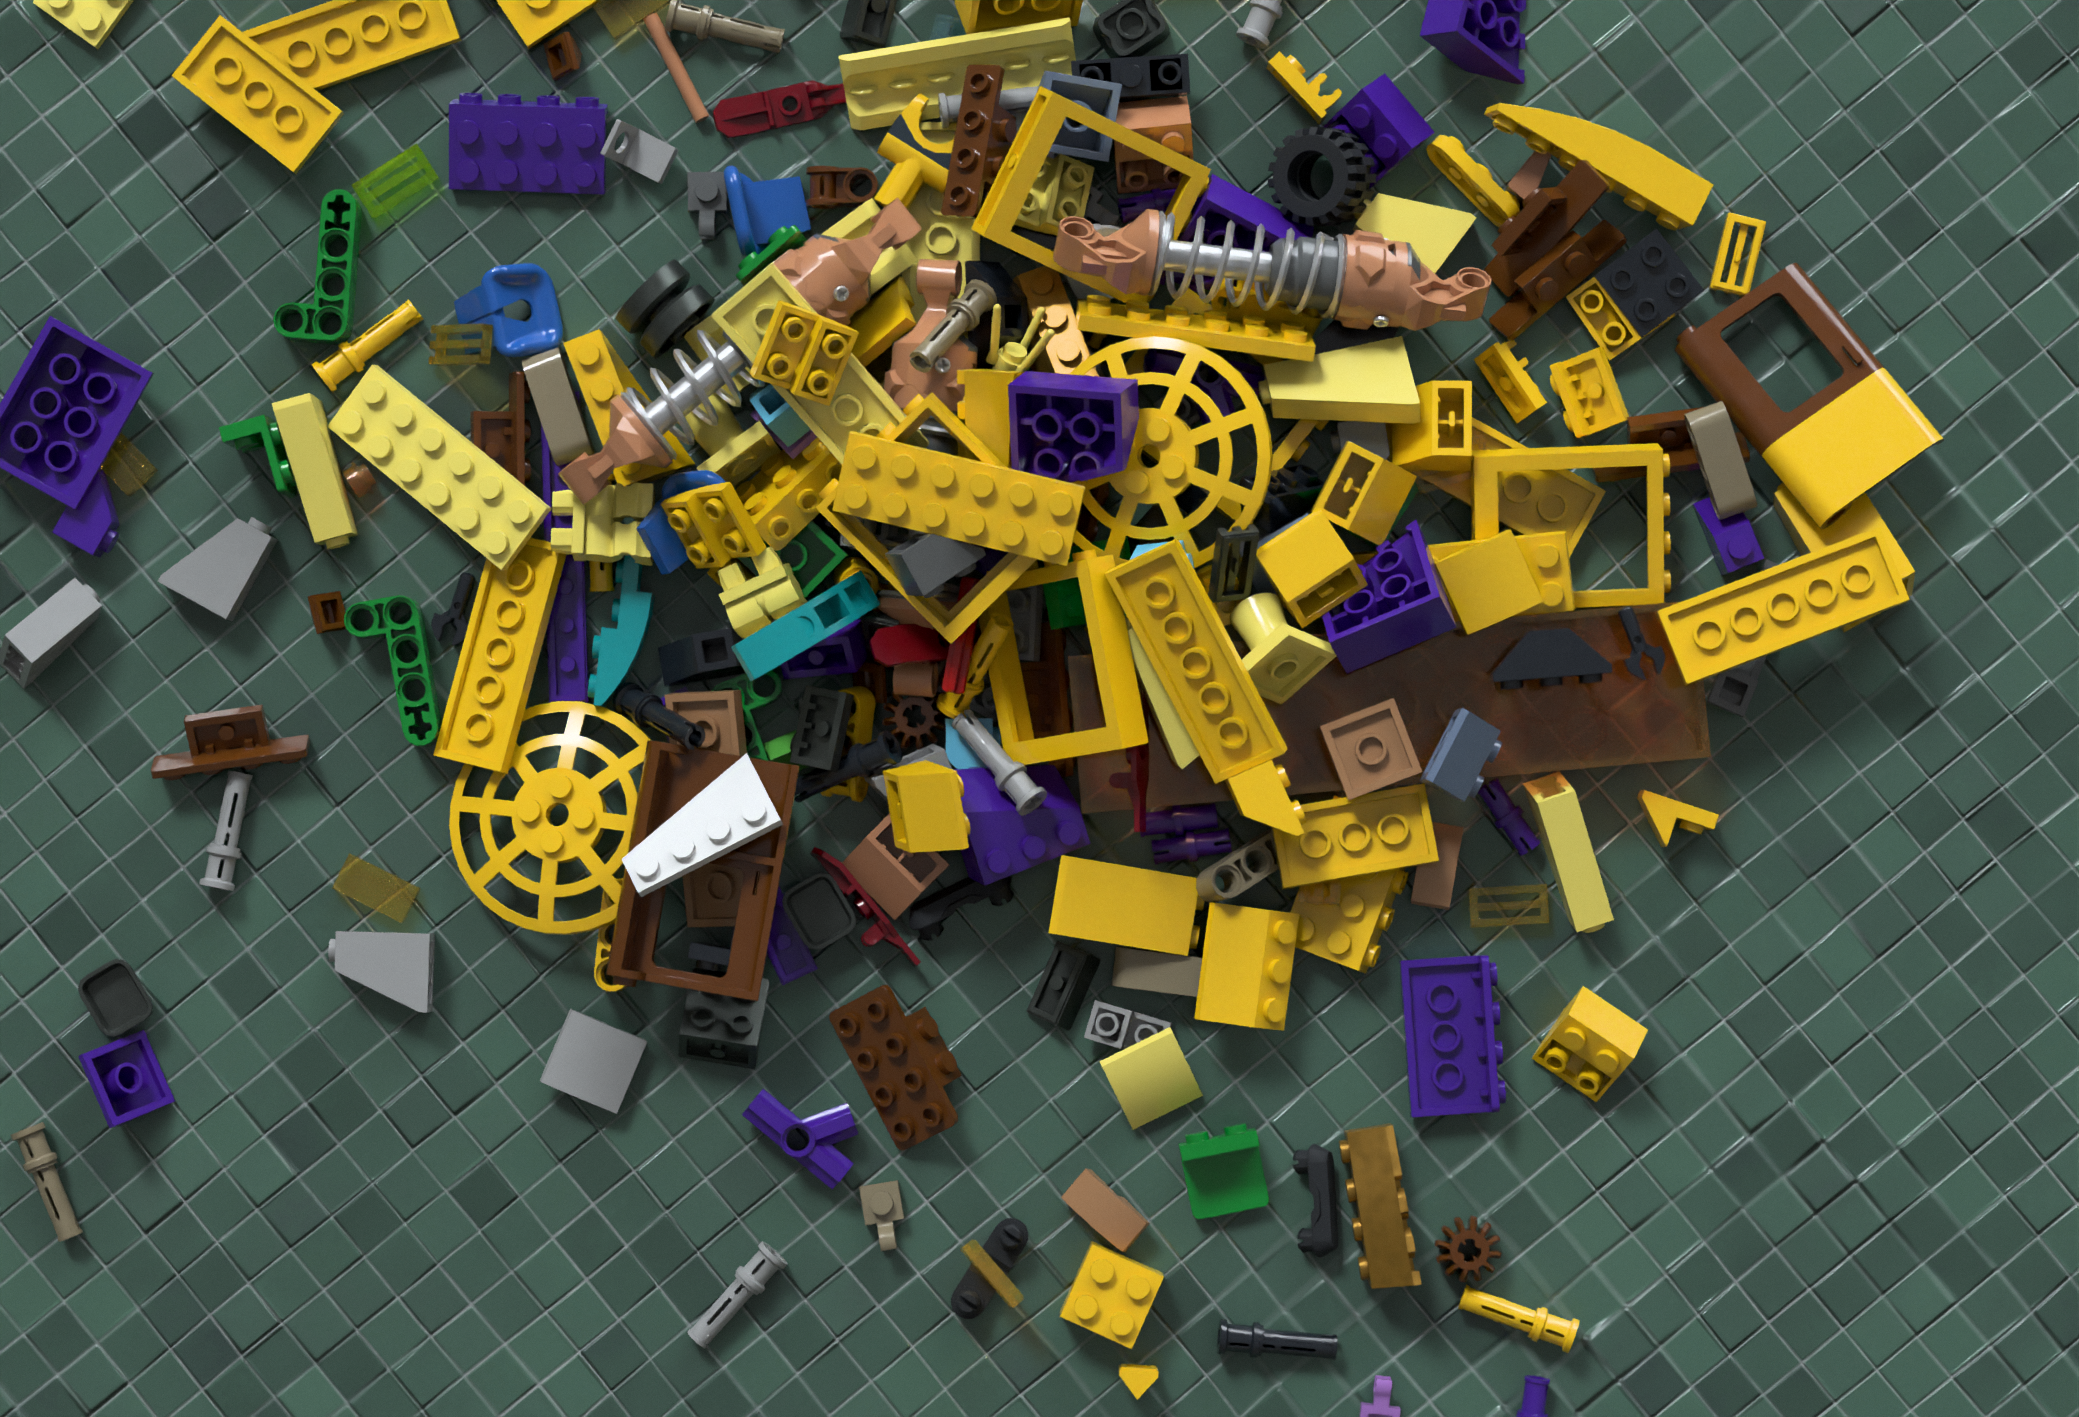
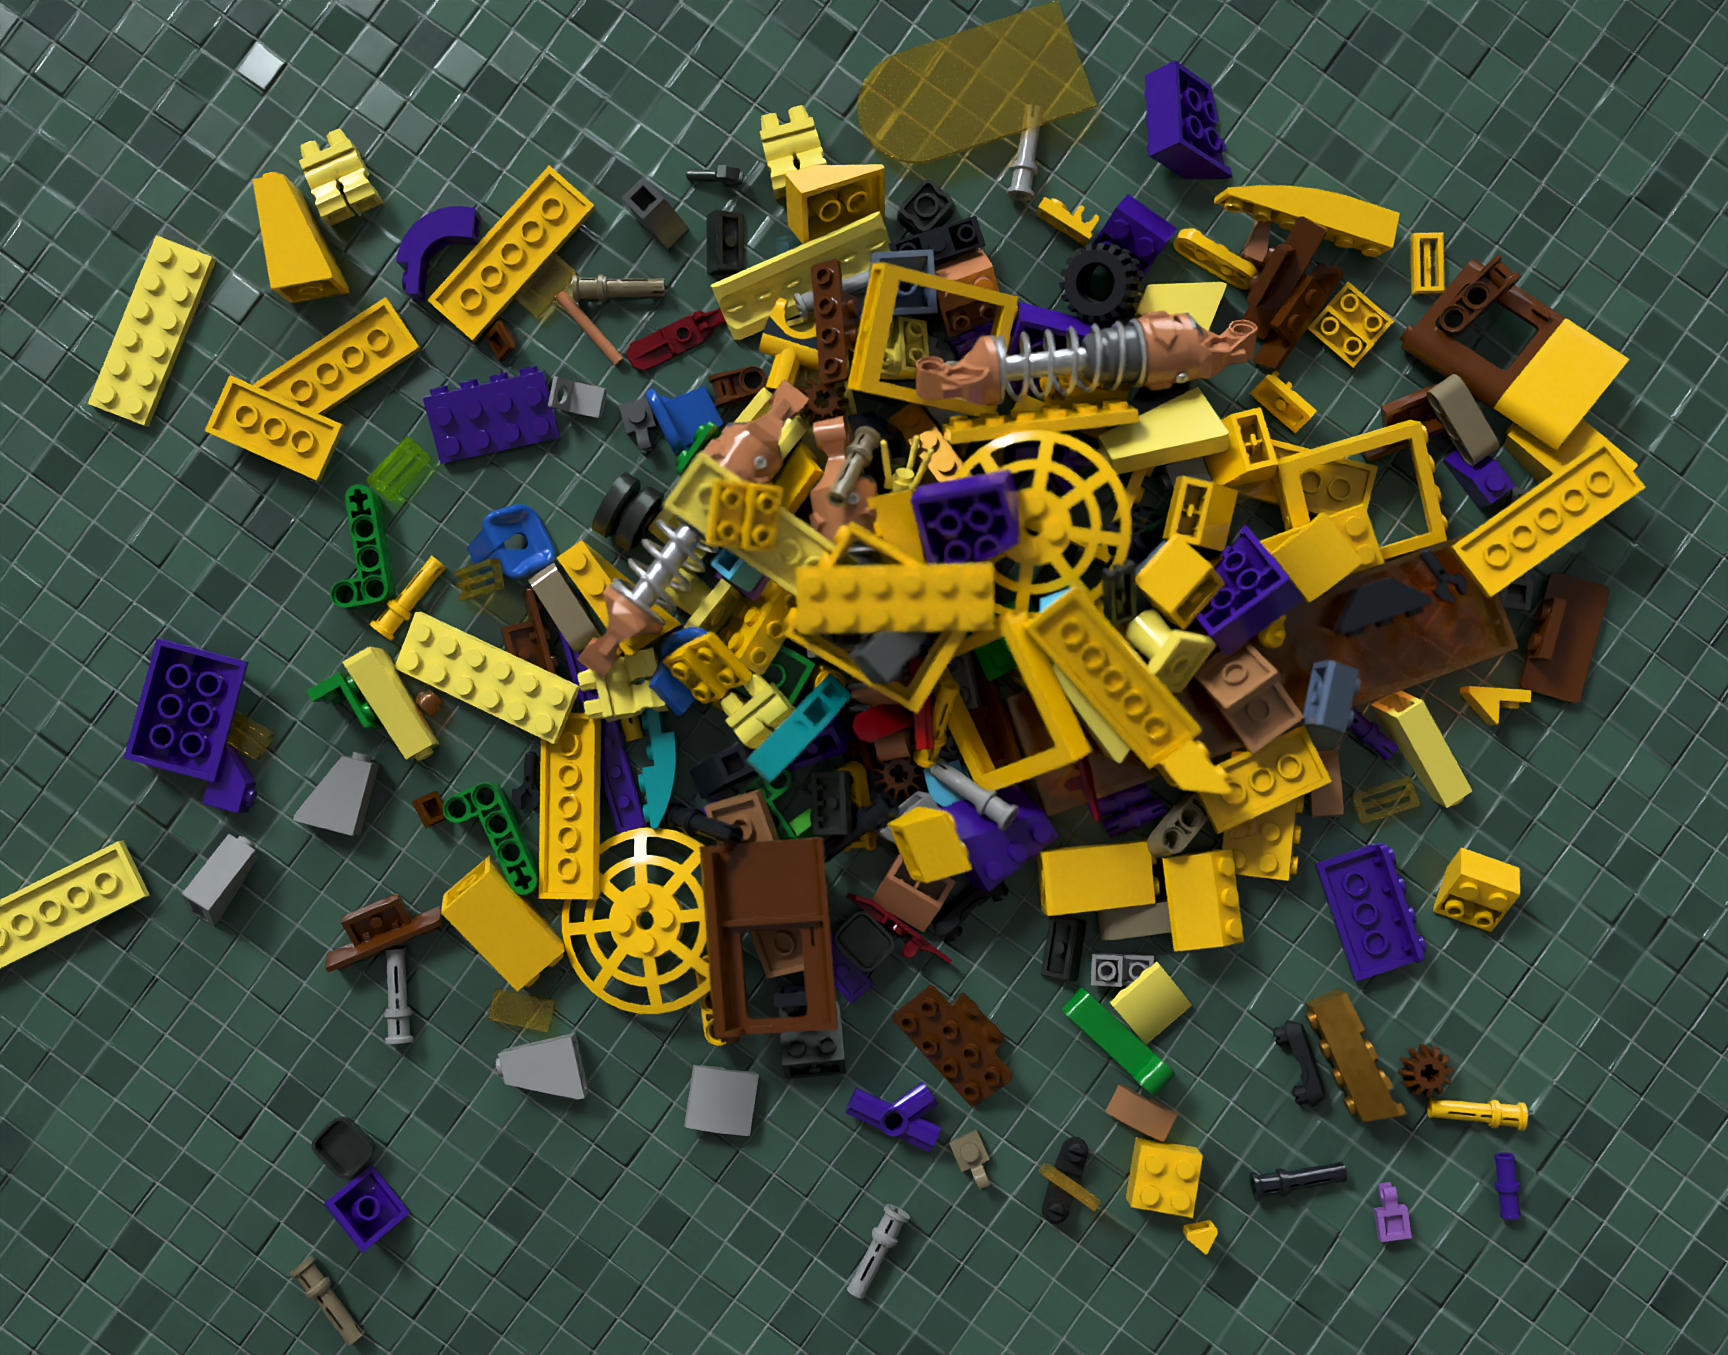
camera: 15 degrees left, 0 degrees up
white wing [622,753,783,897] -> none
green bracket [1178,1123,1269,1219] -> none
yellow bracket [1550,347,1629,438] -> none
black hinge [1594,228,1704,337] -> none
none -> yellow slope [441,855,565,992]
none -> reddish brown gear [799,377,849,426]
none -> green beam [1061,987,1176,1097]
none -> medium nougat plate [1193,641,1281,716]
none -> yellow piece [1258,614,1287,649]
none -> reddish brown piece [1439,255,1522,338]
none -> reddish brown bracket [1519,572,1609,703]

